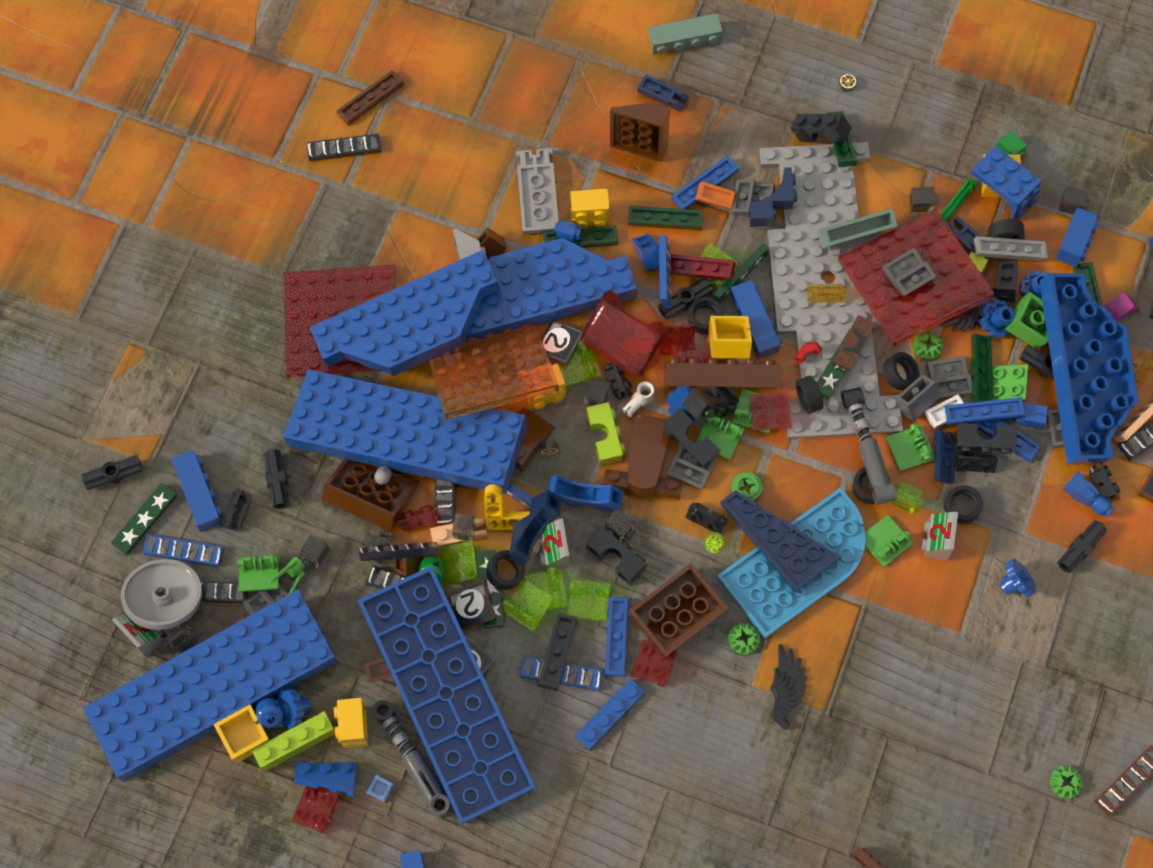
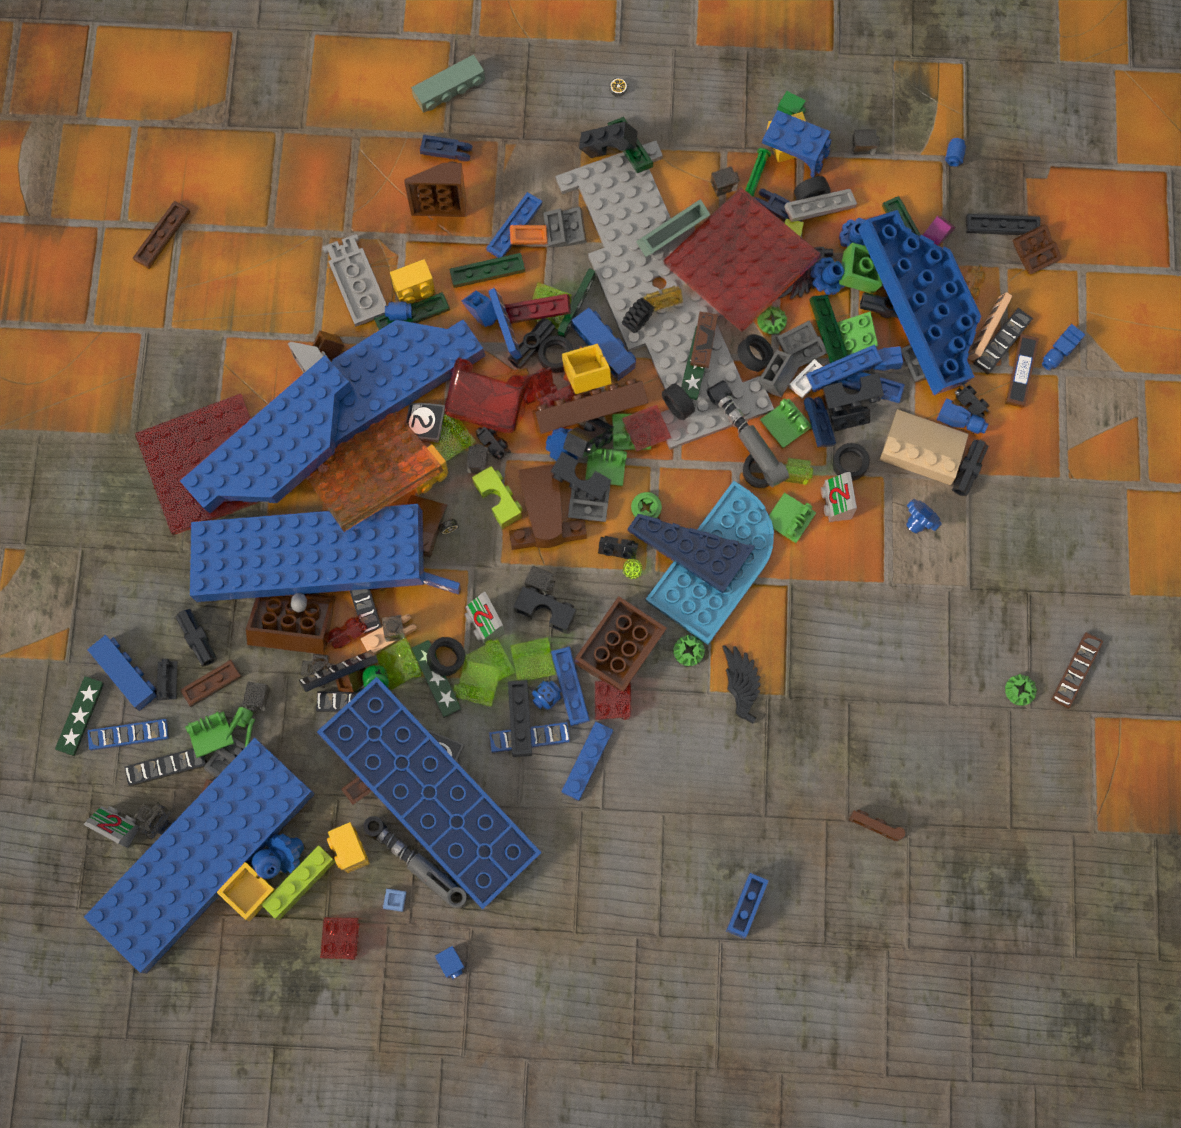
camera: 20 degrees left, 5 degrees up
black piece [82,455,143,491] -> none
light grey dish [121,559,202,630] -> none
blue wing [294,762,358,797] -> none
tile [307,133,381,161] -> none
slope [448,579,496,630] -> none
yellow beam [484,484,530,530] -> none
dark blue arch [509,490,562,564] -> none
blue arch [549,475,624,512] -> none
white pin [622,382,654,417] -> none
dark blue arch [748,167,797,227] -> none
red arm [795,342,822,363] -> none
dark grey slope [881,248,936,296] -> none
black hinge [996,261,1018,303] -> none
blue brick [1055,207,1098,267] -> none
none -> reddish brown tile [180,660,242,707]
none -> blue head [532,681,561,710]
none -> black tyre [622,297,655,333]
none -> tan slope [879,409,968,485]

